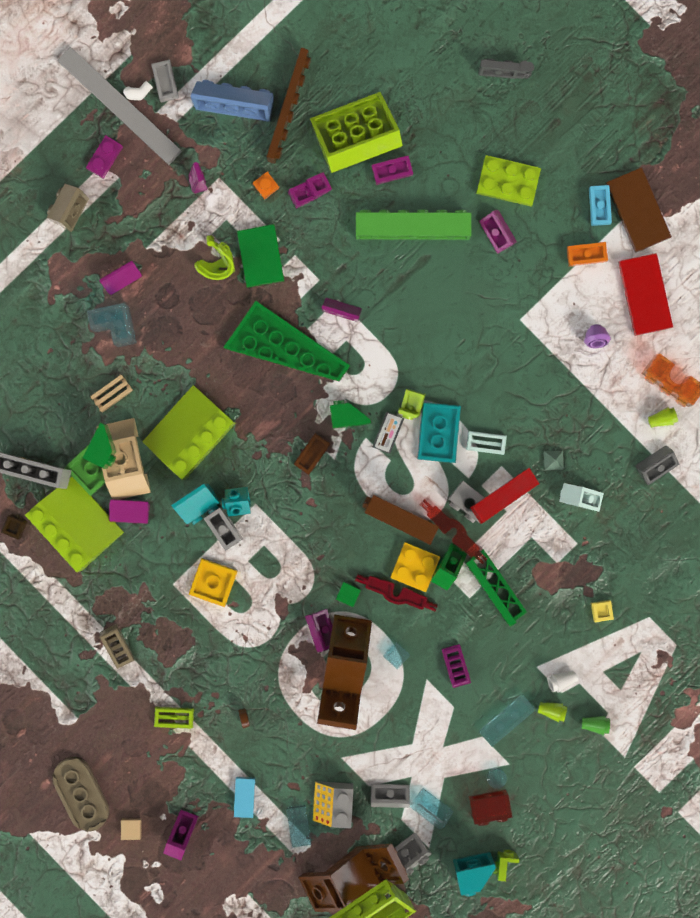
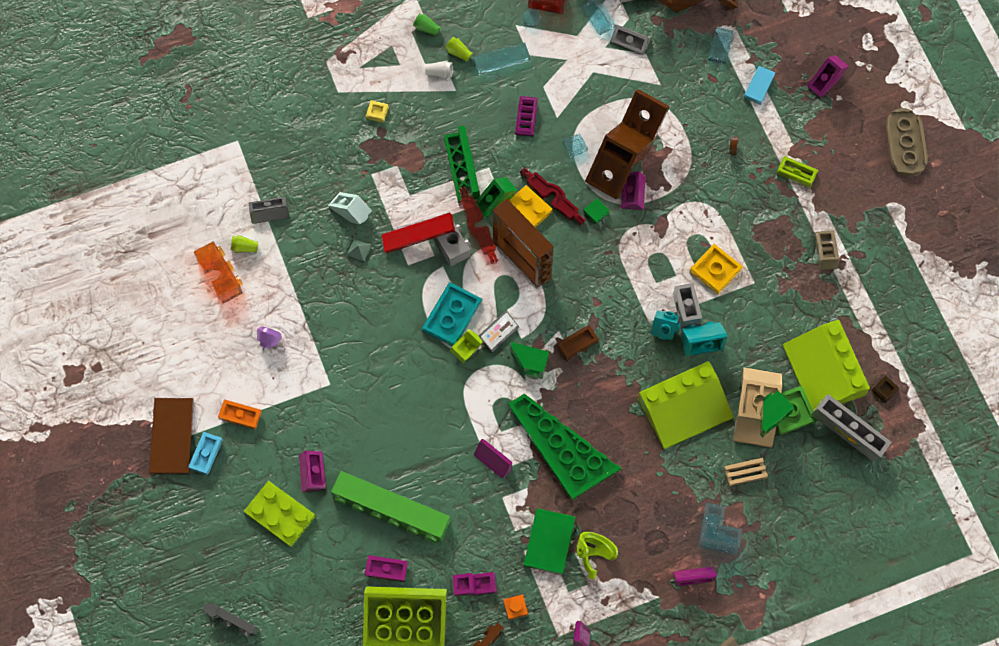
camera: 155 degrees left, 20 degrees down
magenta slope [109,500,150,524] -> none
tan tile [121,818,142,840] -> none
light grey slope [313,781,353,829] -> none
light aqua tile [466,431,507,455] -> none
red tile [618,253,673,336] -> none

